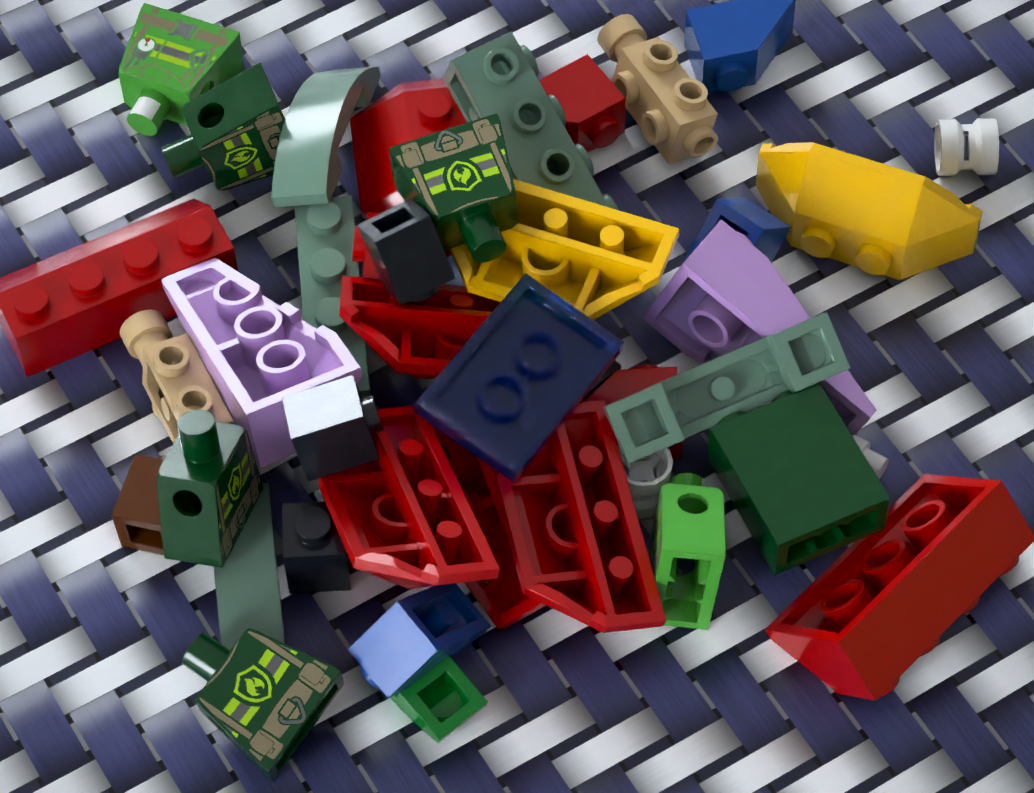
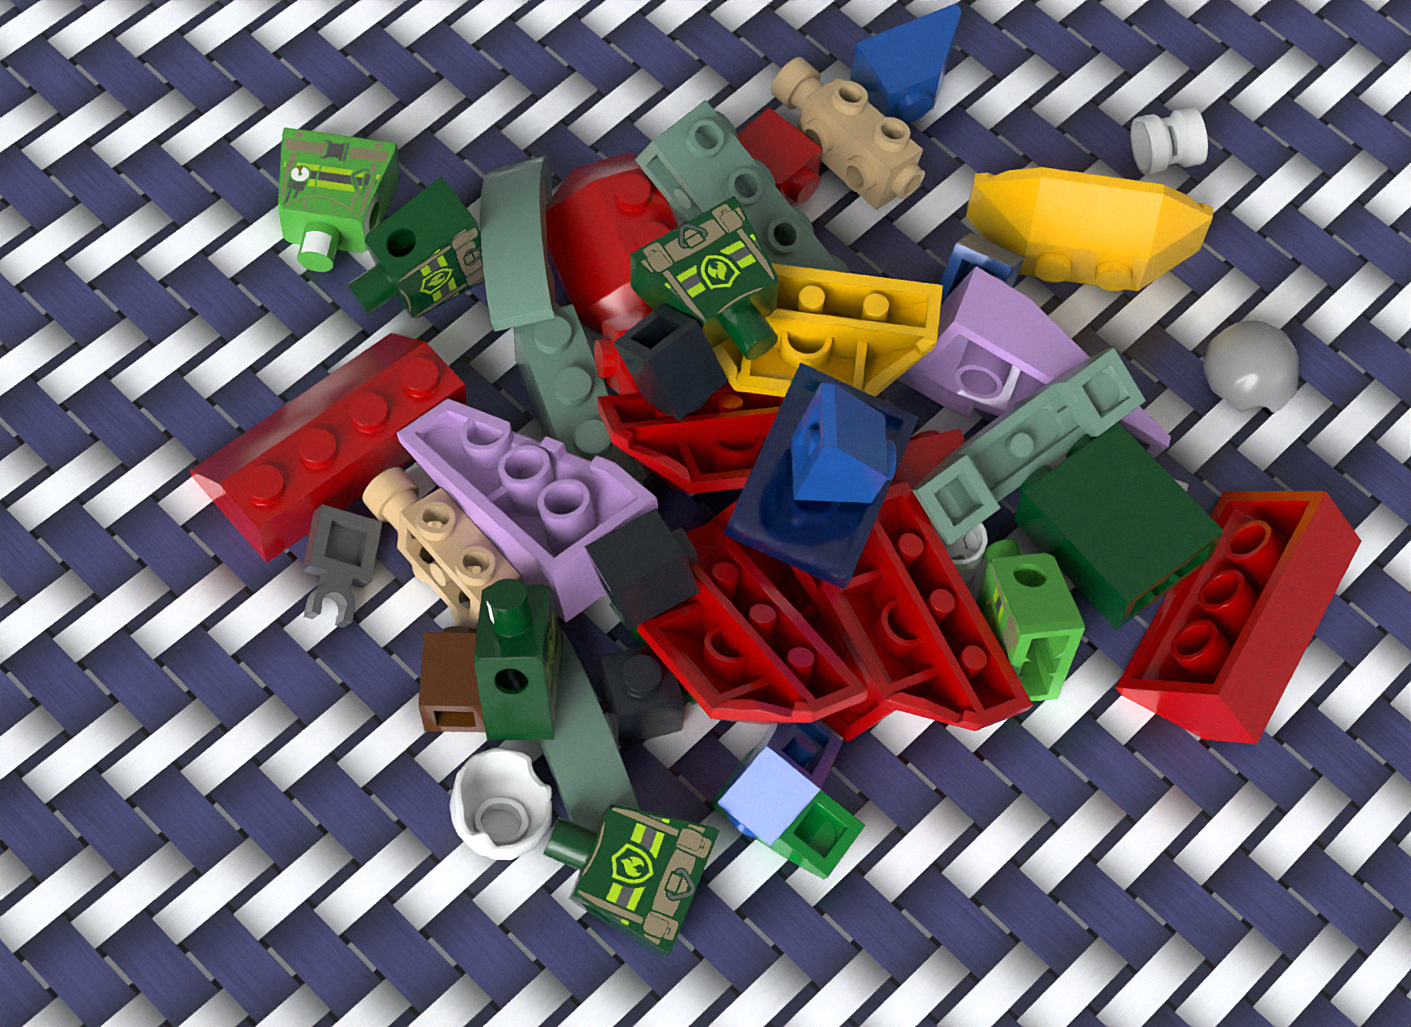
camera: 20 degrees left, 5 degrees up
none -> dark grey plate [302,504,383,628]
none -> white hair [450,747,553,860]
none -> blue slope [791,383,896,503]
none -> light grey hair [1204,321,1300,413]

